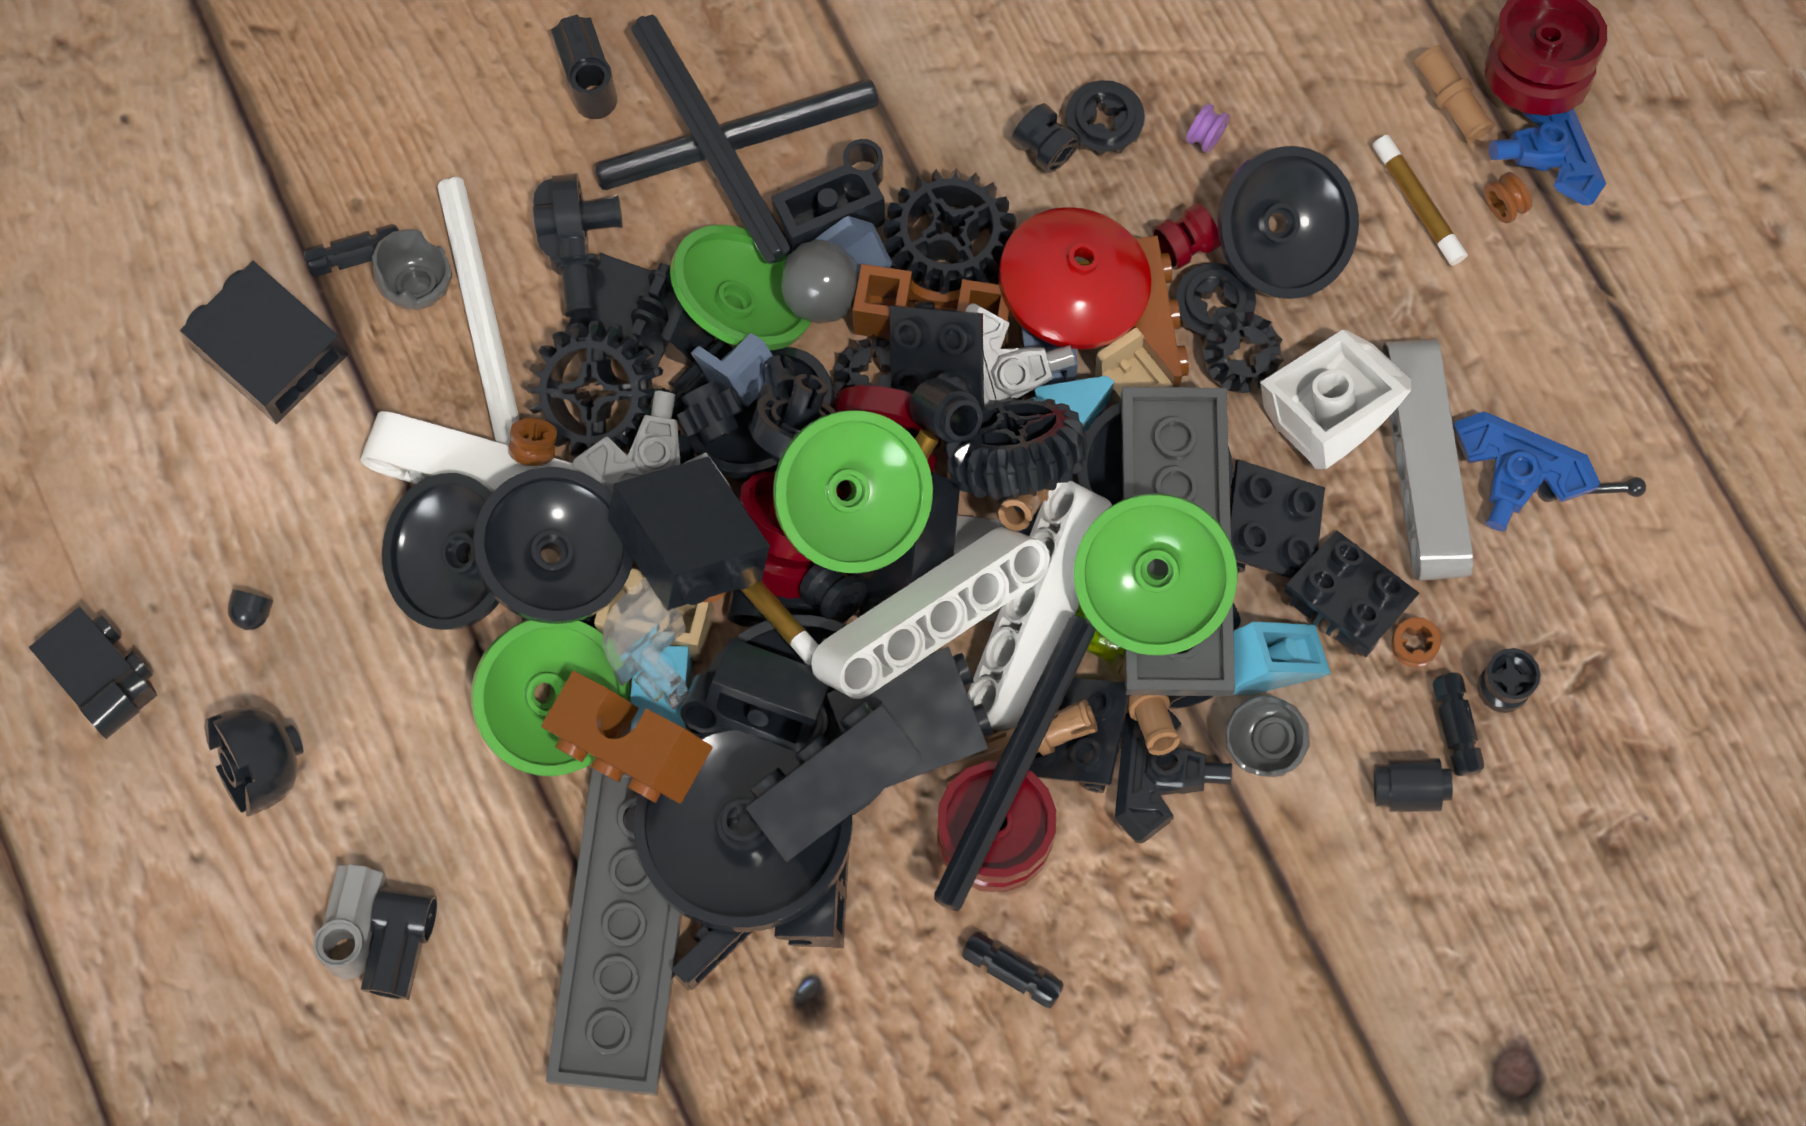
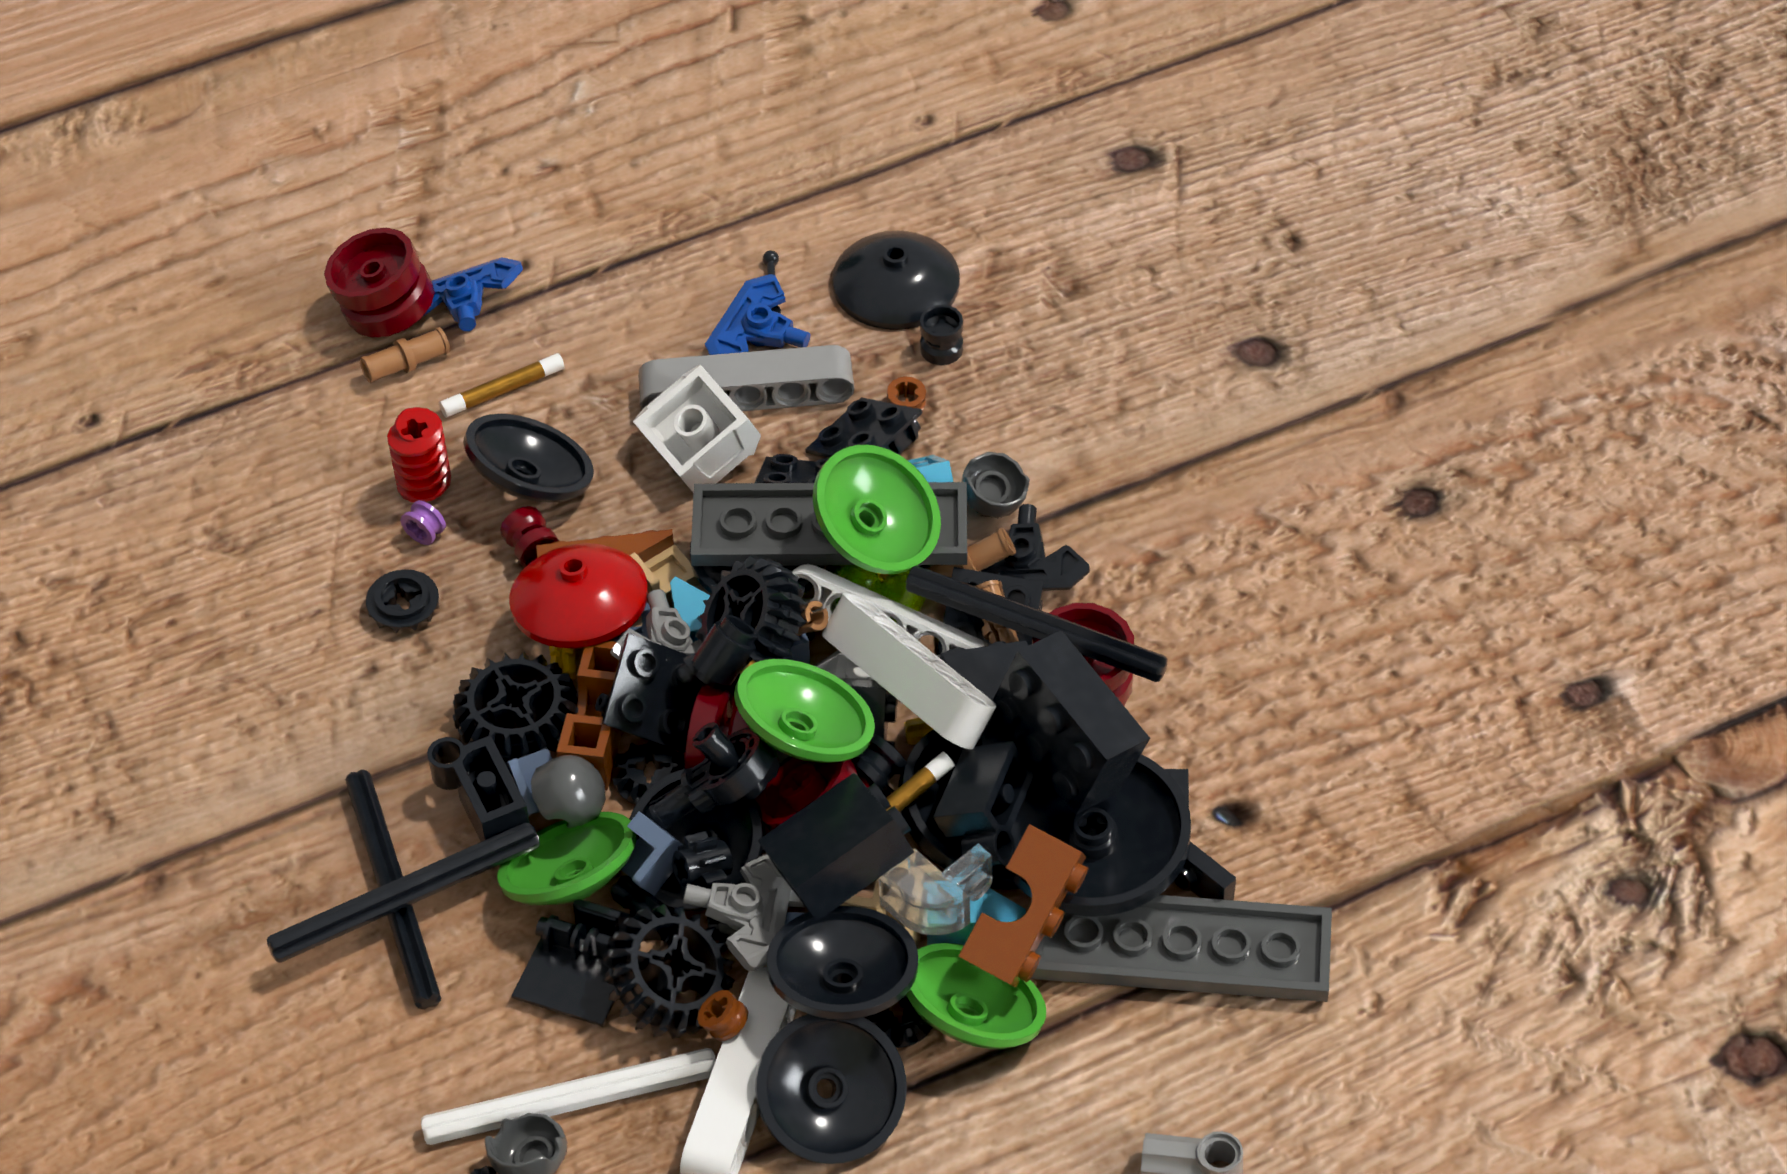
camera: 90 degrees left, 20 degrees down
black piece [361,886,437,1000] -> none
black pin [533,173,623,318] -> none
black piece [551,14,618,119] -> none
black axle [962,932,1064,1008] -> none
black wheel [1012,103,1081,173] -> none
black gear [1175,263,1256,340] -> none
black gear [1203,312,1284,393] -> none
black brick [1373,758,1453,812] -> none
black axle [1433,672,1485,776] -> none
dark orange bush [1484,172,1532,223] -> none
none -> red piece [387,407,452,502]
none -> black dish [832,231,960,330]

